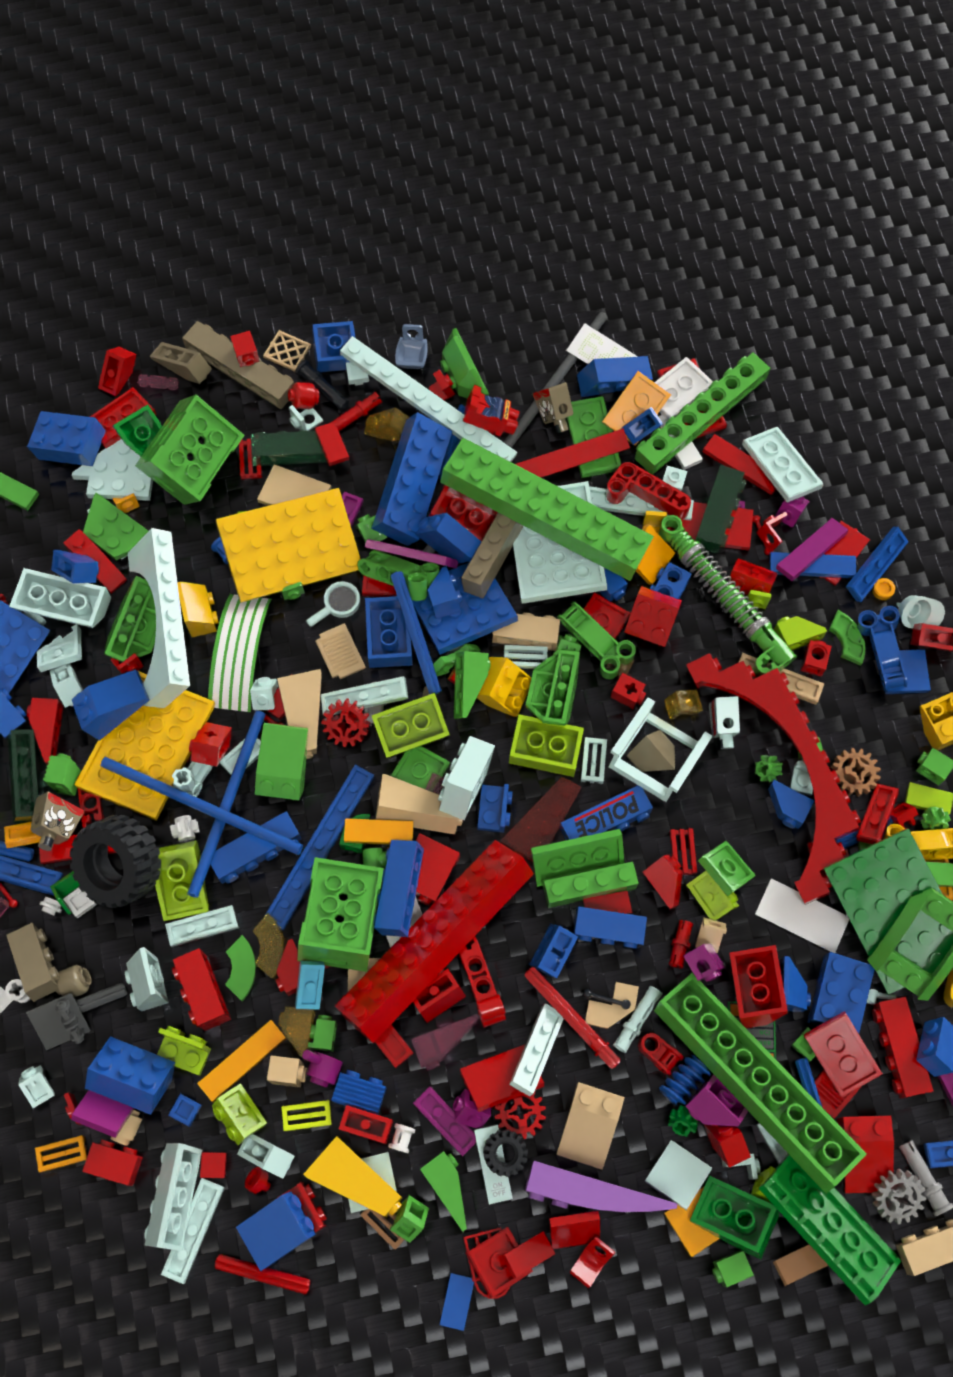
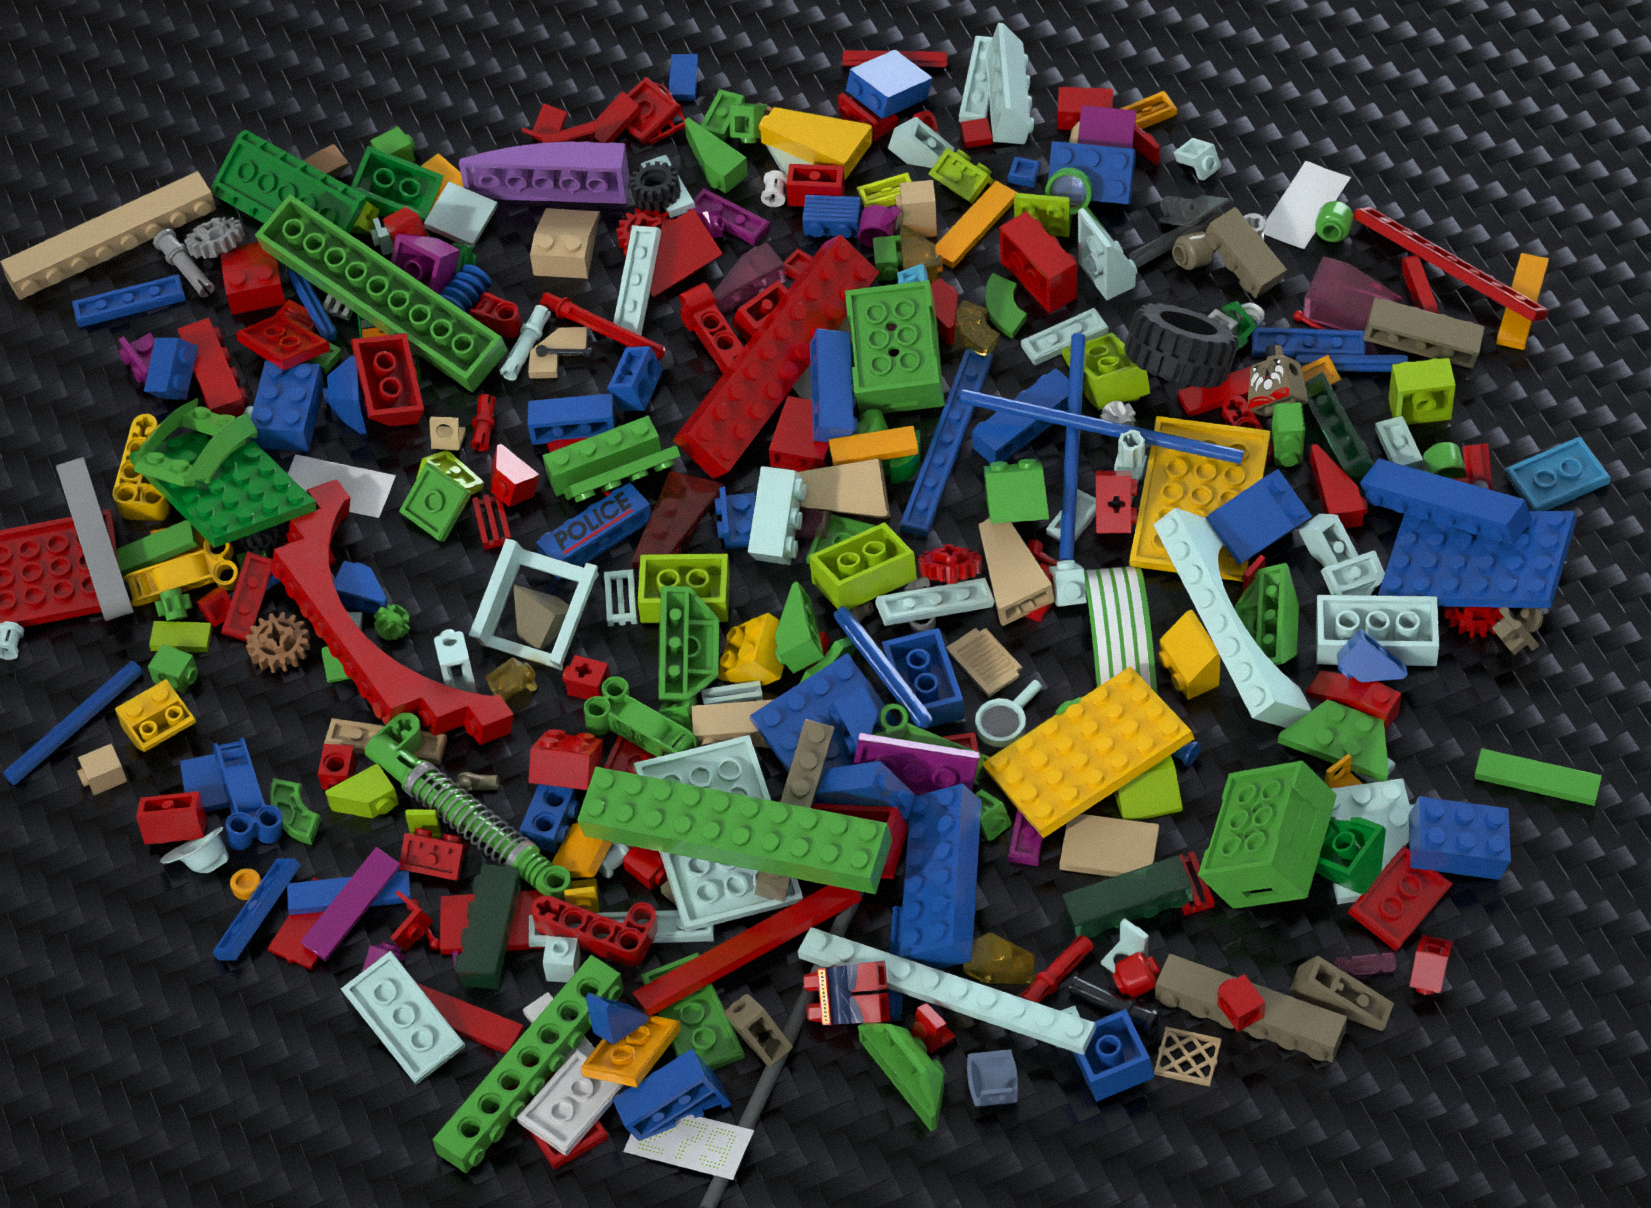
camera: 175 degrees right, 15 degrees down
red tile [315,422,349,466] -> none
magenta brick [684,943,725,982] -> none
none -> dark tan arm [455,772,499,793]
none -> bright green plate [700,89,745,142]
none -> piece [1045,167,1106,231]

